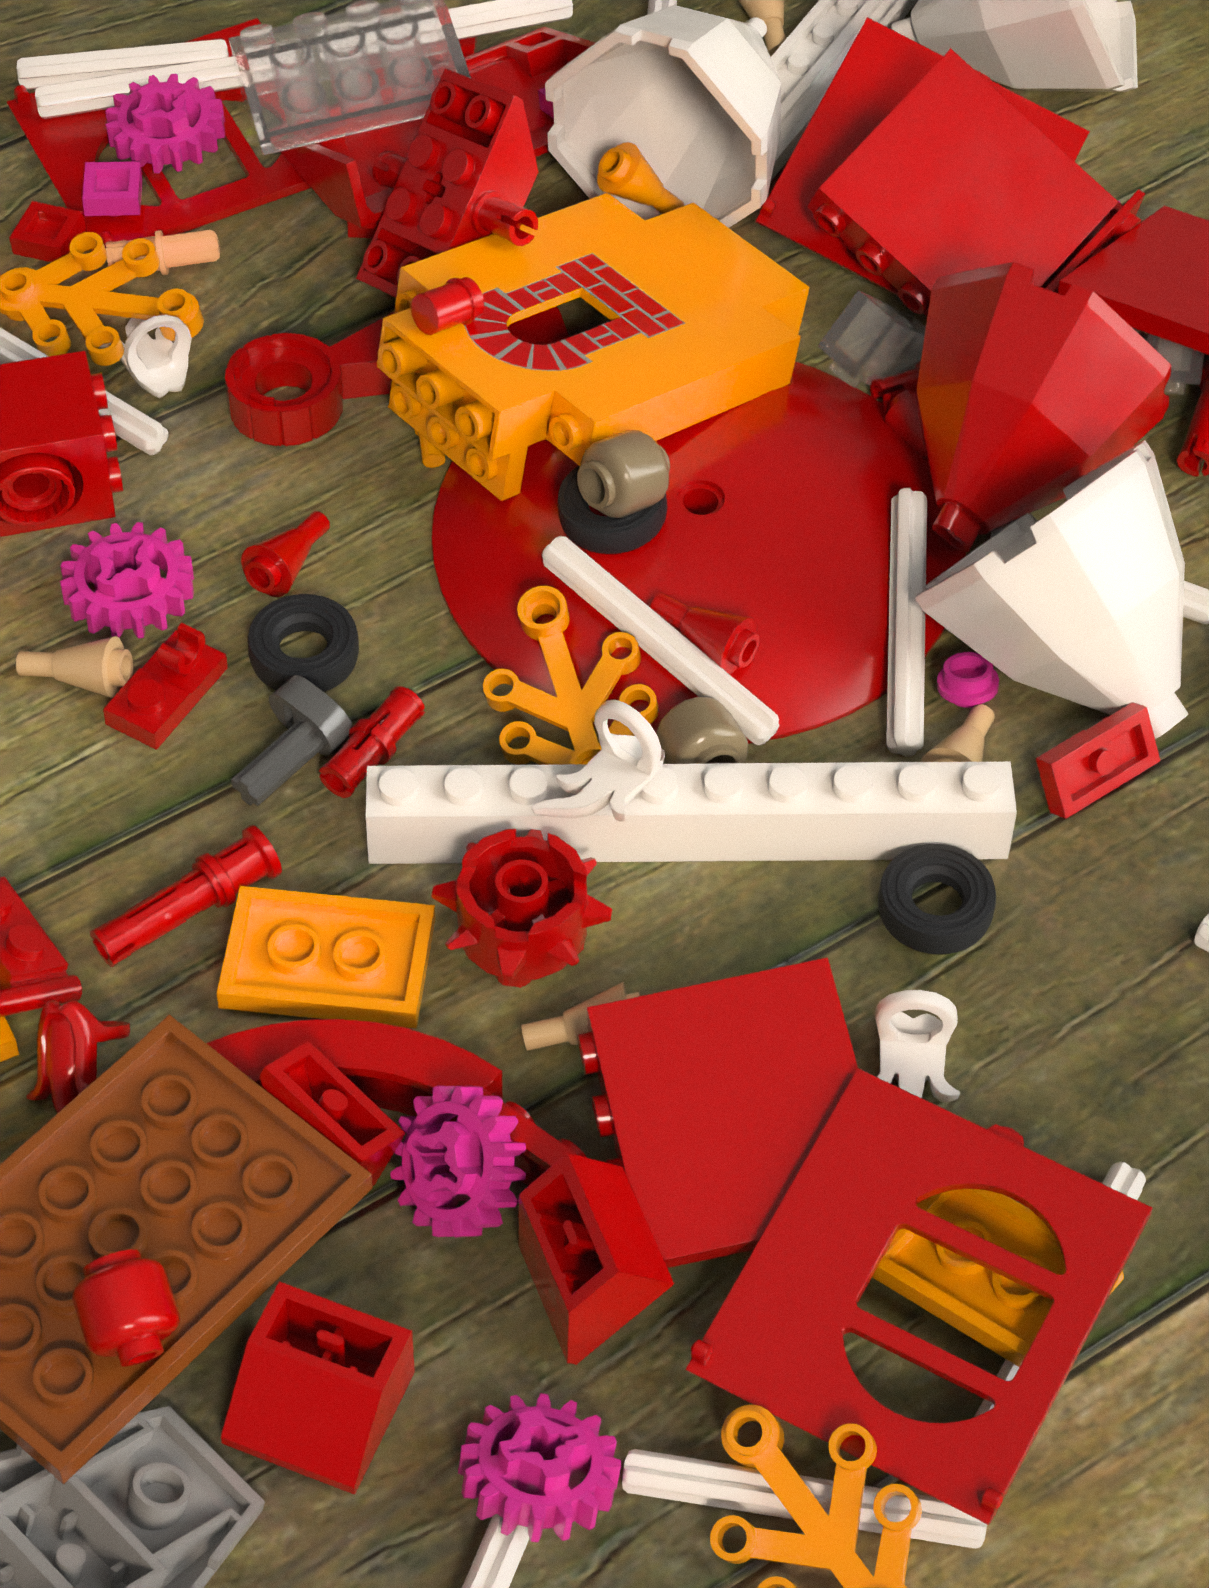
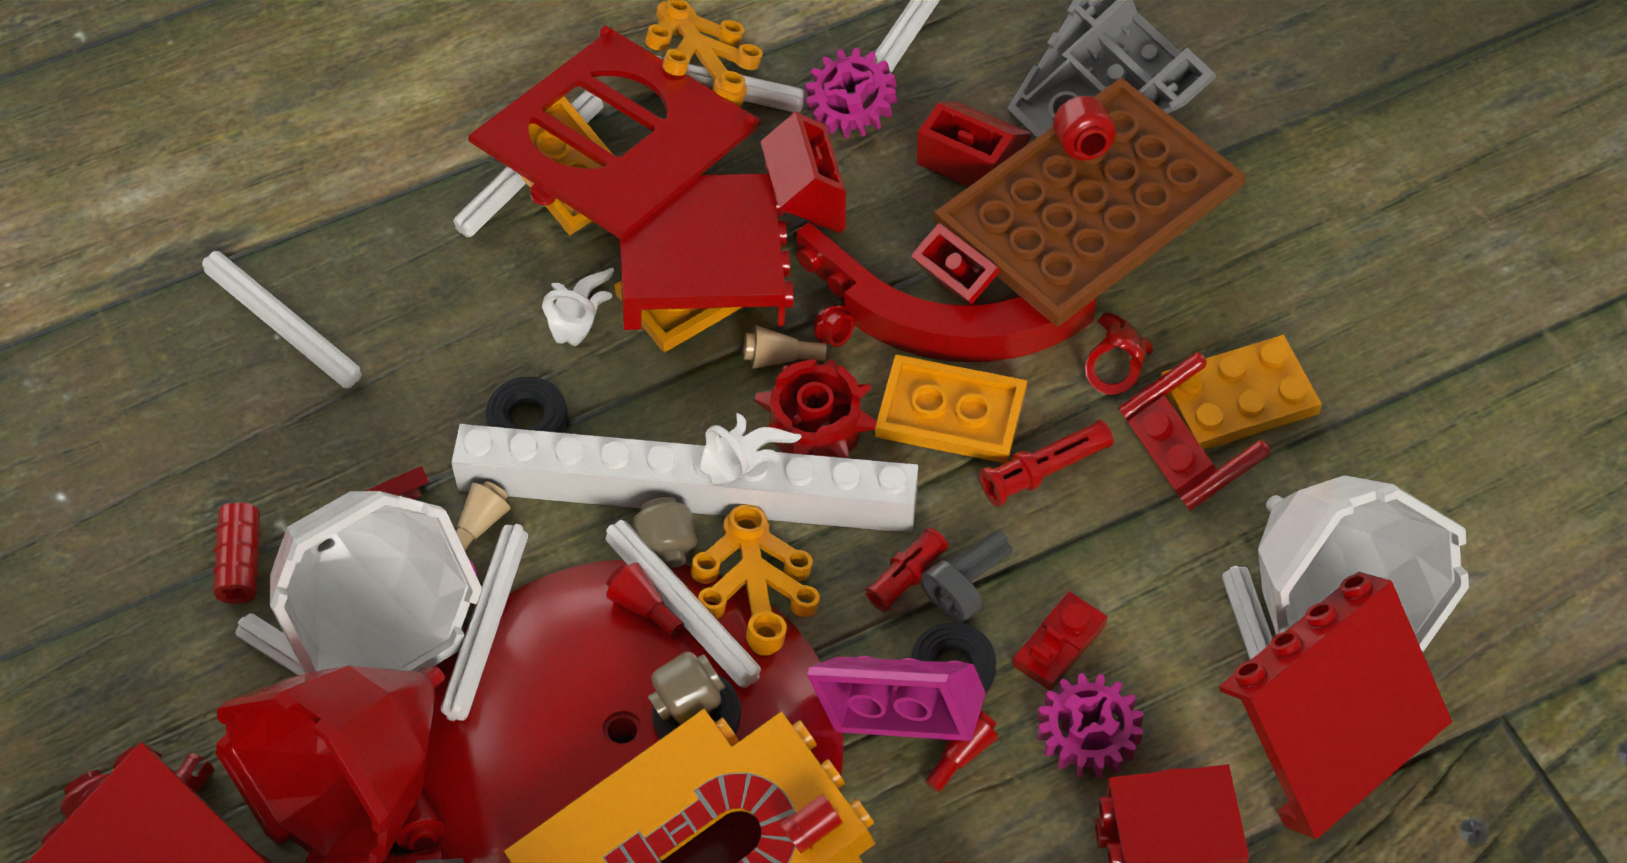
camera: 170 degrees left, 5 degrees up
tan cone [16,636,133,698] -> none
dark pink gear [390,1086,526,1238] -> none
none -> dark pink slope [807,656,986,741]
none -> red plate [814,305,855,347]

